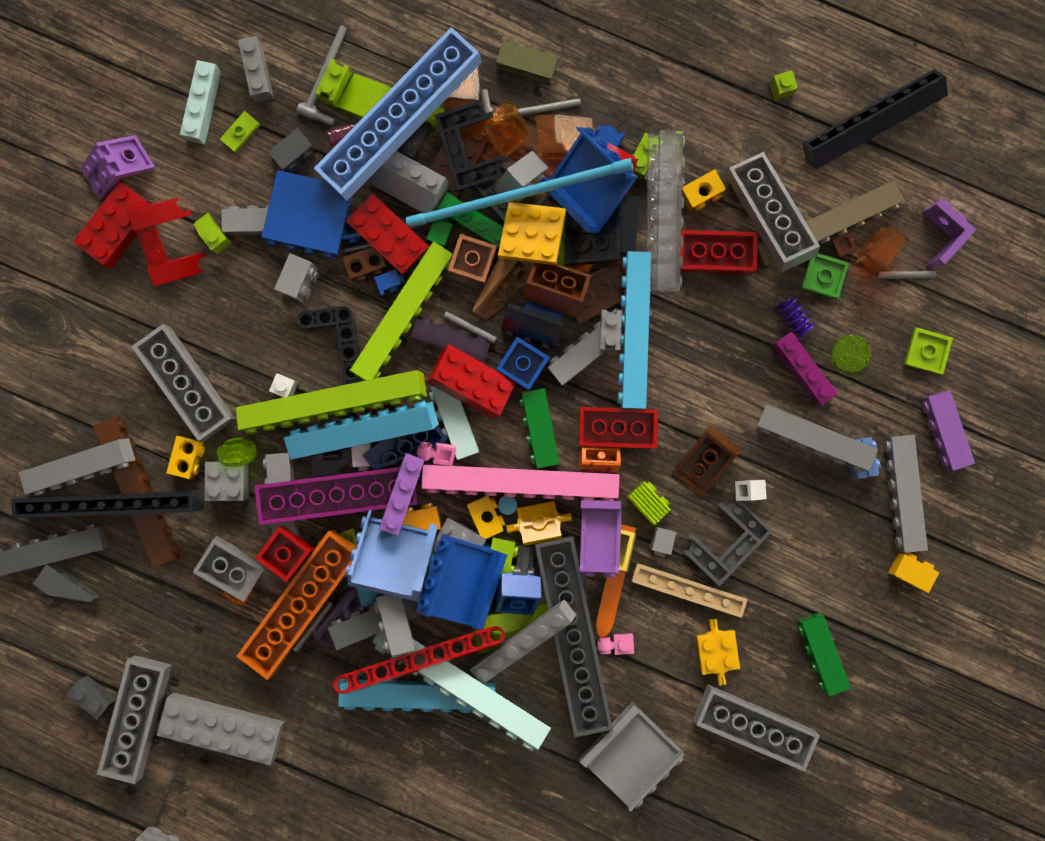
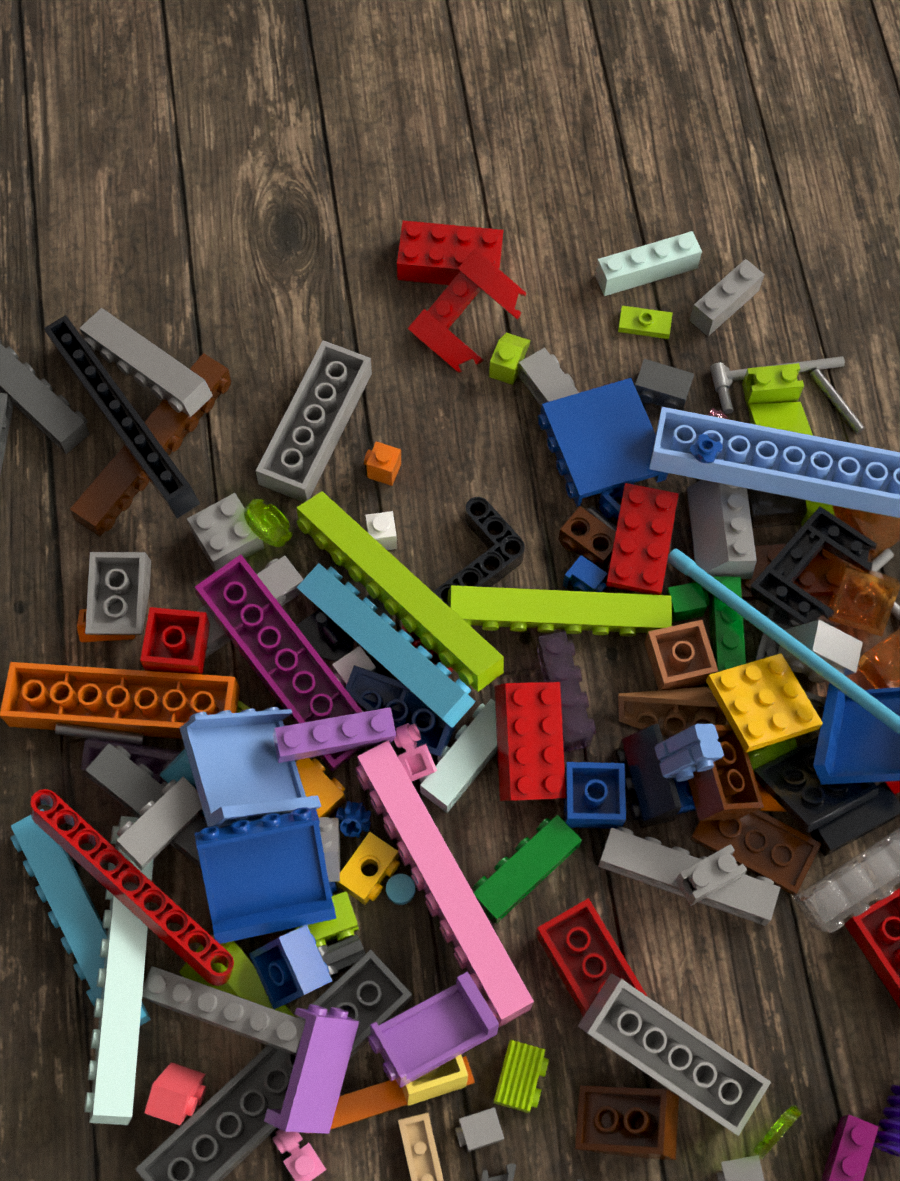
camera: 60 degrees right, 20 degrees down
medium lavender bracket [80,135,155,201] -> none
yellow brick [167,436,205,479] -> none
light grey brick [274,253,319,303] -> none
light grey bar [443,311,497,344] -> none
yellow plate [506,501,572,546] -> none
orange brick [579,446,621,473] -> none
medium azure brick [617,251,651,409] -> none
none -> coral brick [144,1062,207,1125]
none -> medium lavender panel [264,1004,359,1134]
none -> blue gear [335,801,371,838]
none -> orange brick [364,441,401,486]
none -> light grey brick [578,974,771,1136]
none -> medium blue brick [654,724,724,782]
none -> blue plate [690,434,723,463]
none -> clear neon green tile [754,1105,803,1160]
none -> flat silver bar [810,368,865,434]

